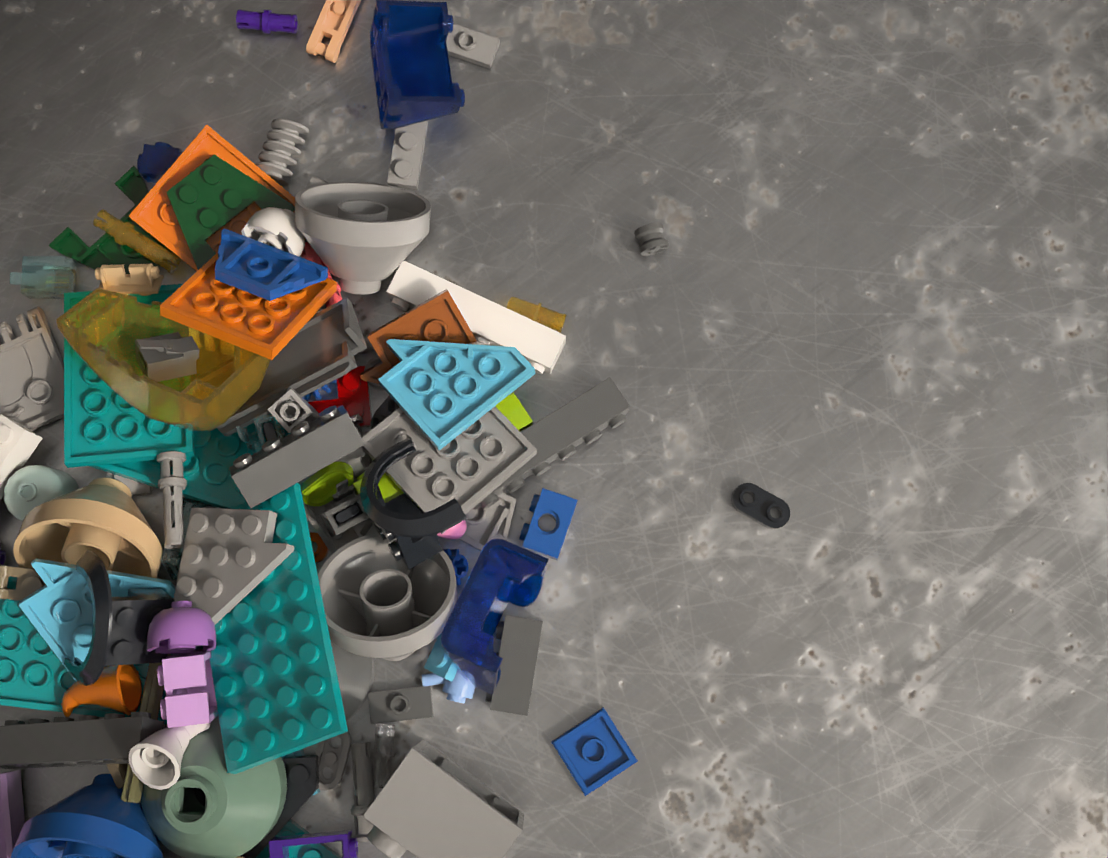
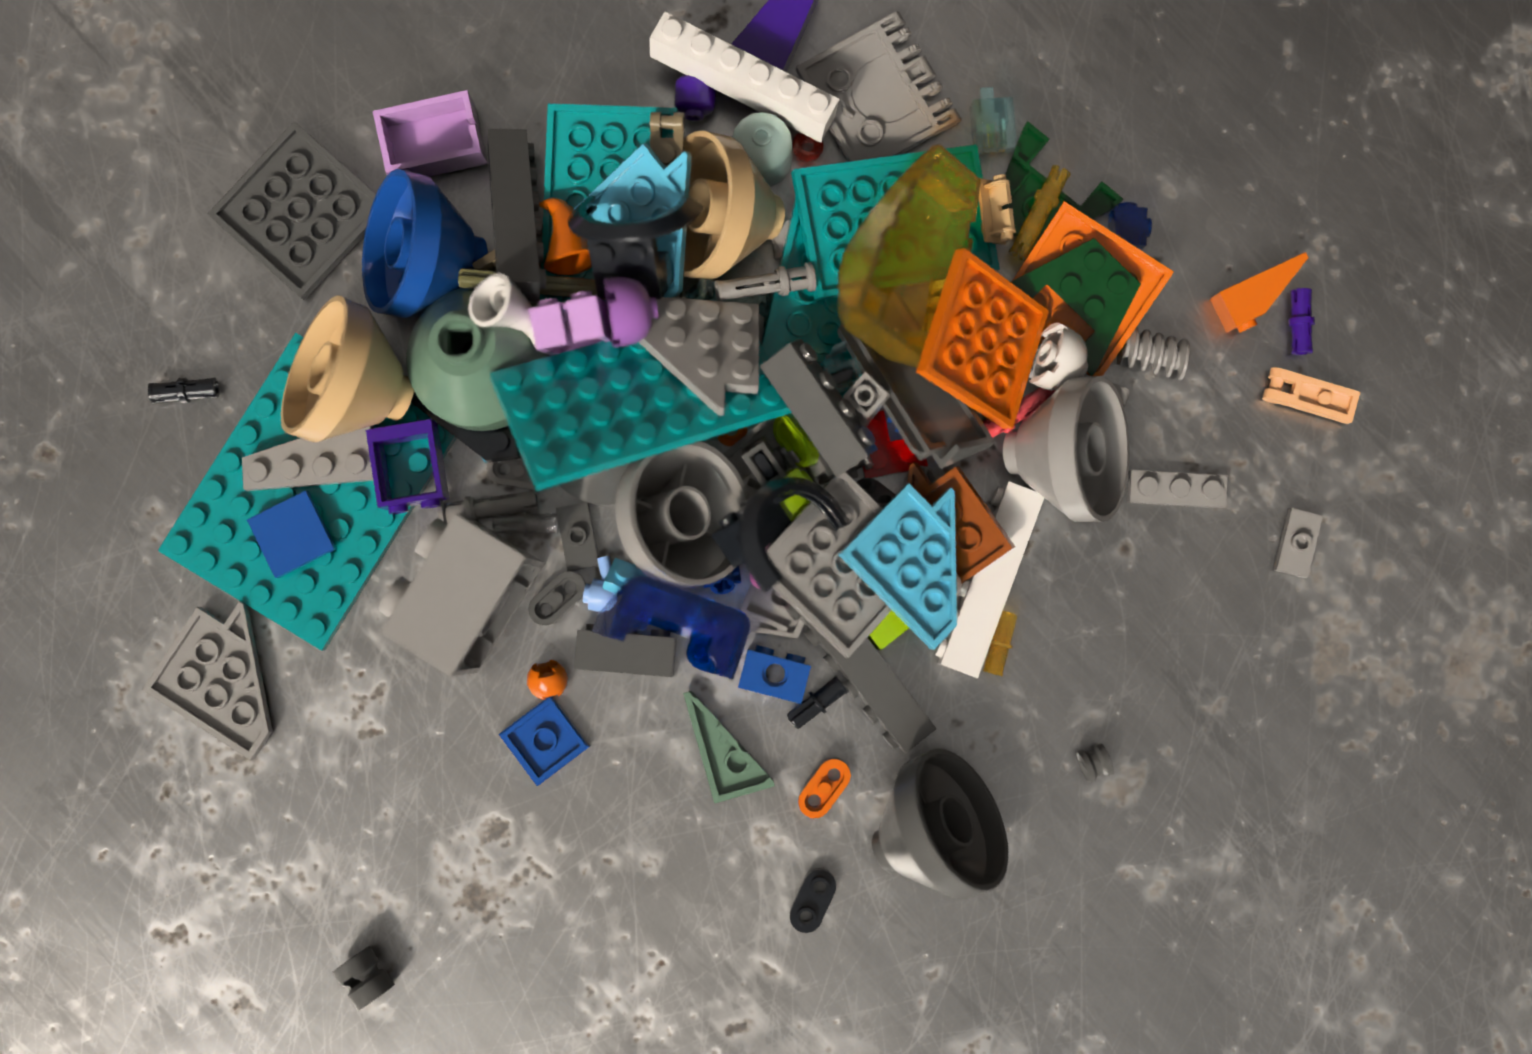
camera: 85 degrees right, 5 degrees up
dark grey piece [135,332,199,384] -> none
blue wing [215,228,328,301] -> none
clear blue windscreen [370,0,465,129] -> none
none -> orange piece [527,660,568,700]
none -> dark grey plate [528,571,586,625]
none -> sand green wing [683,690,775,804]
none -> black axle [787,676,848,729]
none -> clear red plate [792,132,824,162]
none -> orange plate [798,758,851,818]
none -> dark grey cone [872,749,1008,899]
none -> orange slope [1210,252,1309,333]

